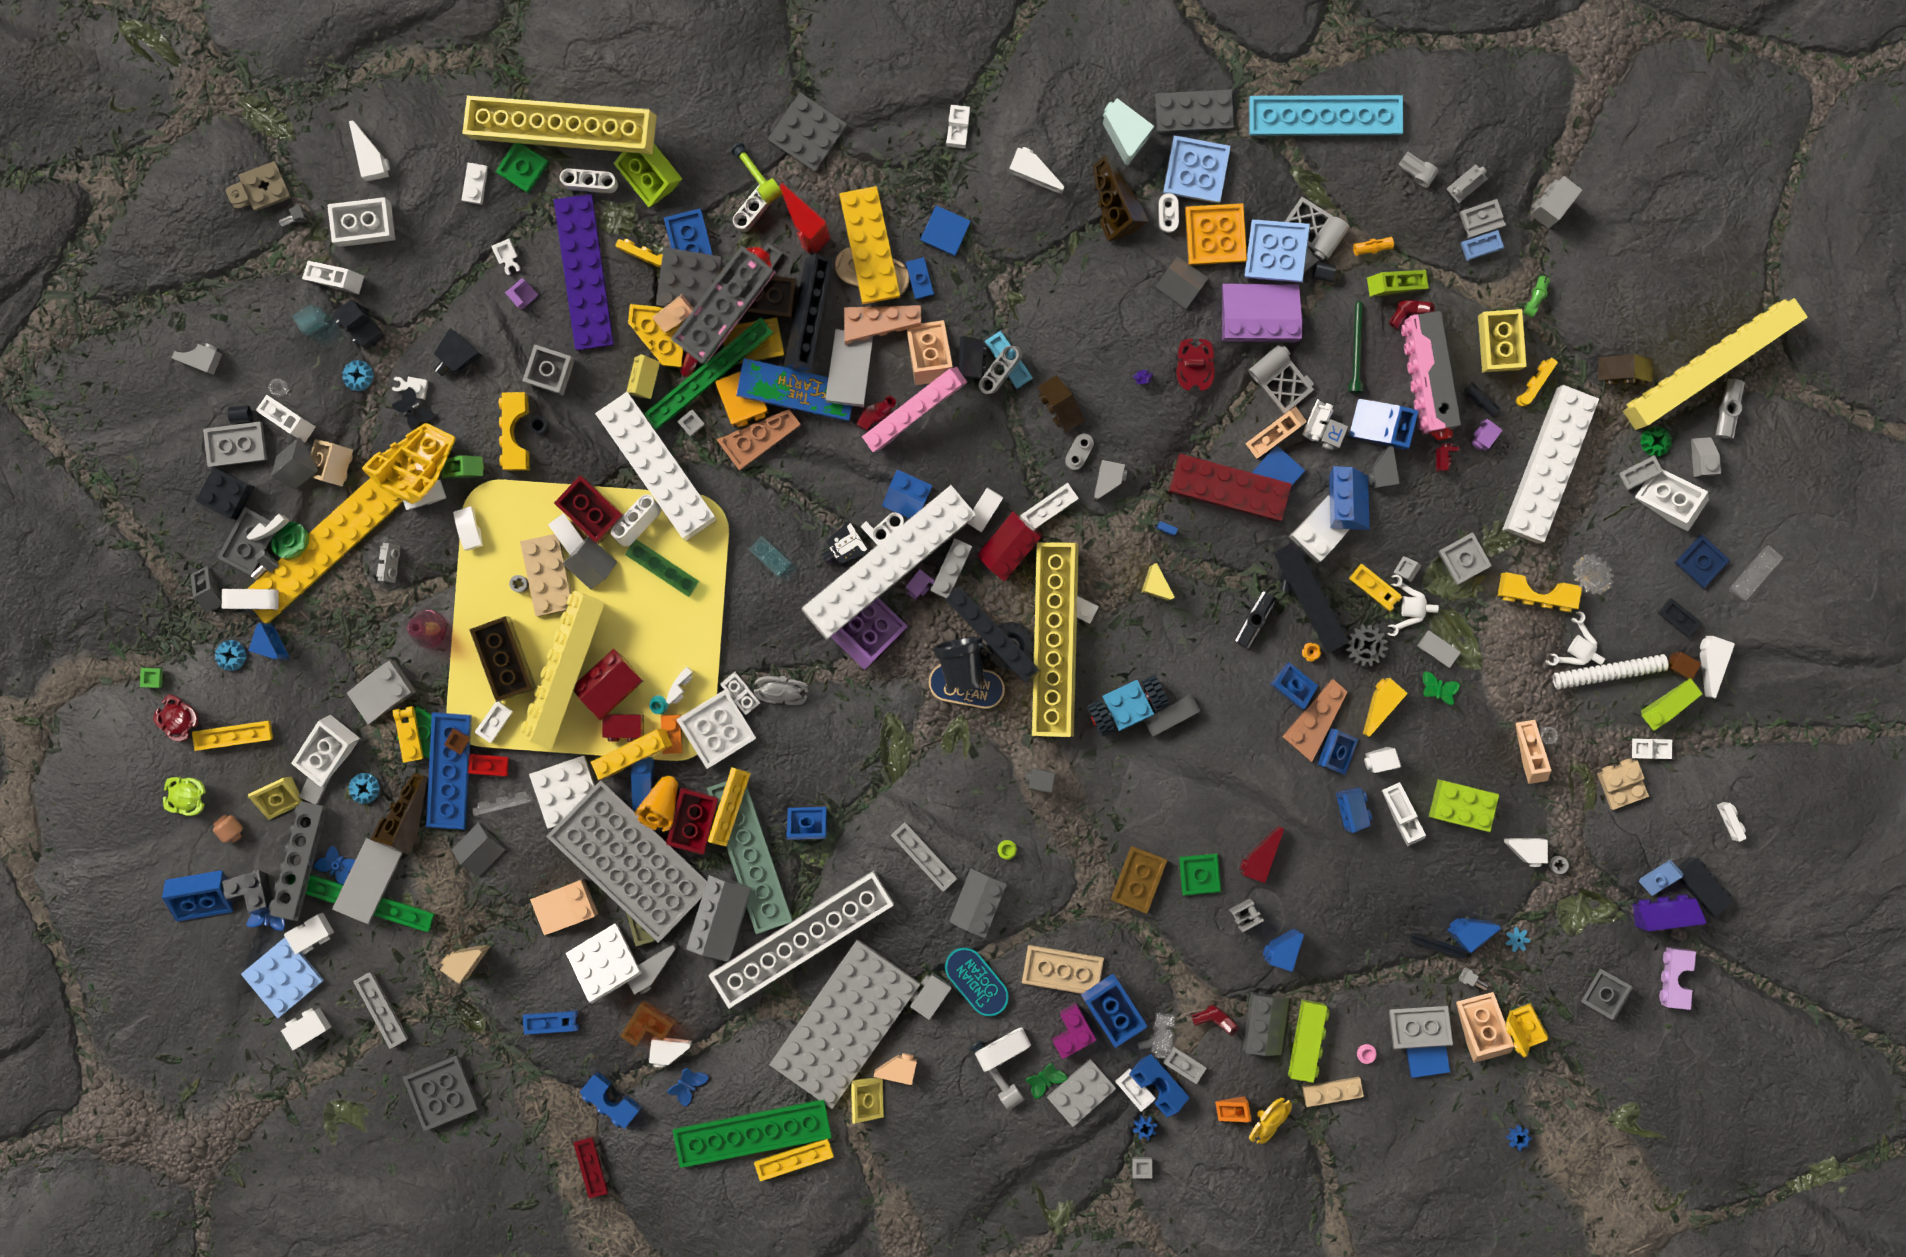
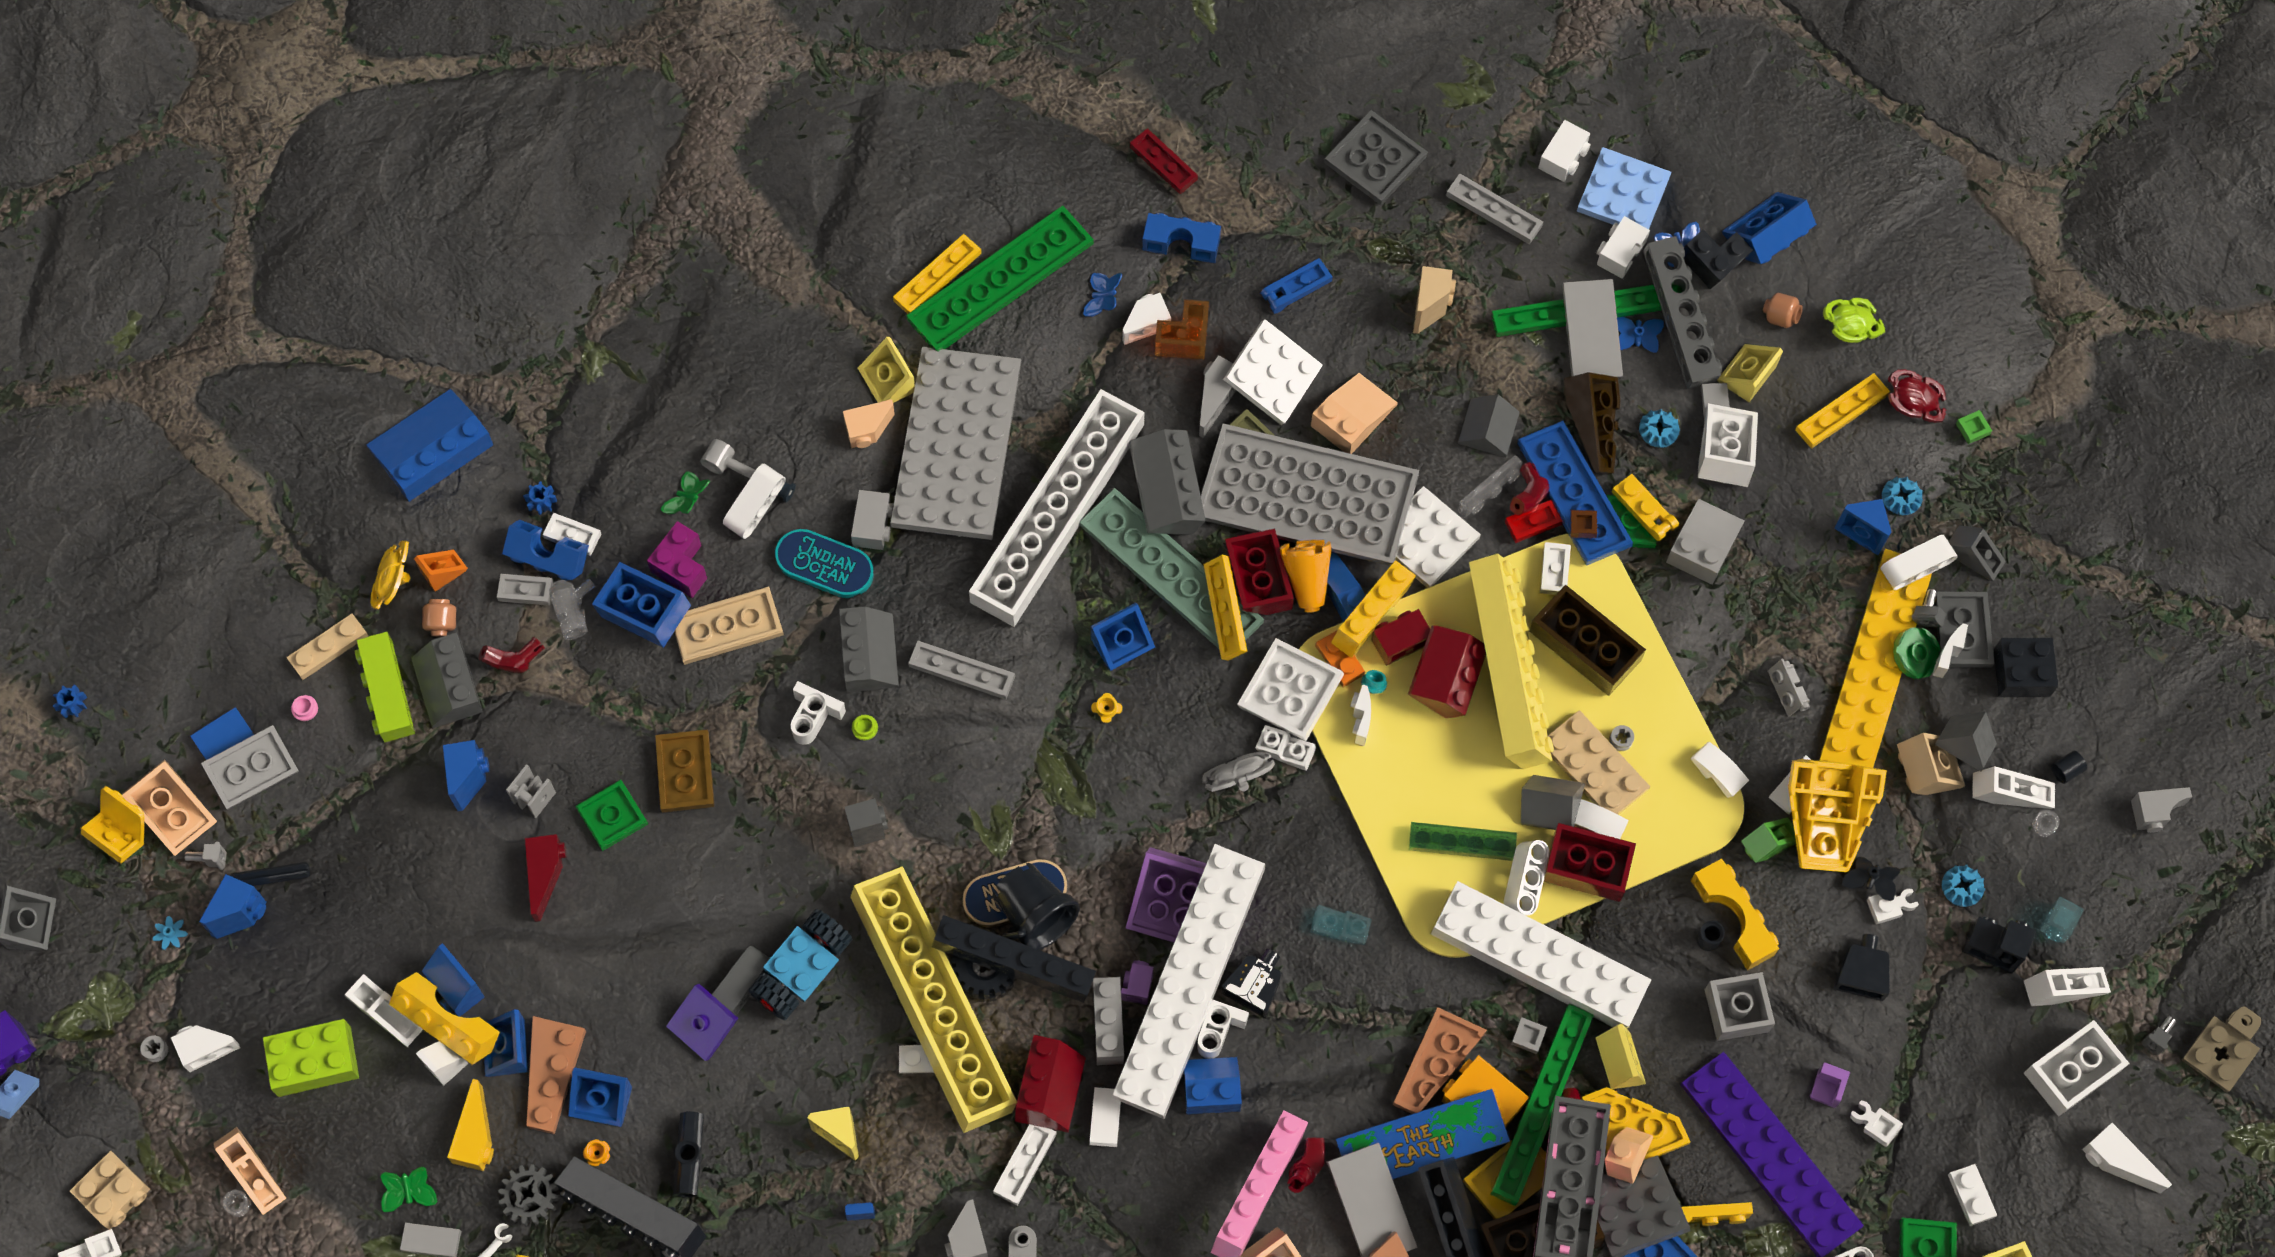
camera: 150 degrees right, 20 degrees down
light grey plate [203,422,267,468] -> none
clear pink cone [407,609,447,648] -> none
light grey plate [1047,1059,1116,1127] -> none
light grey plate [1132,1157,1152,1178] -> none
none -> blue slope [366,389,493,502]
none -> yellow arch [389,972,500,1065]
none -> nougat head [422,599,456,637]
none -> dark purple plate [666,984,739,1061]
none -> white tile [791,681,846,745]
none -> yellow plate [1091,693,1122,723]
none -> dark red arm [1510,462,1549,515]

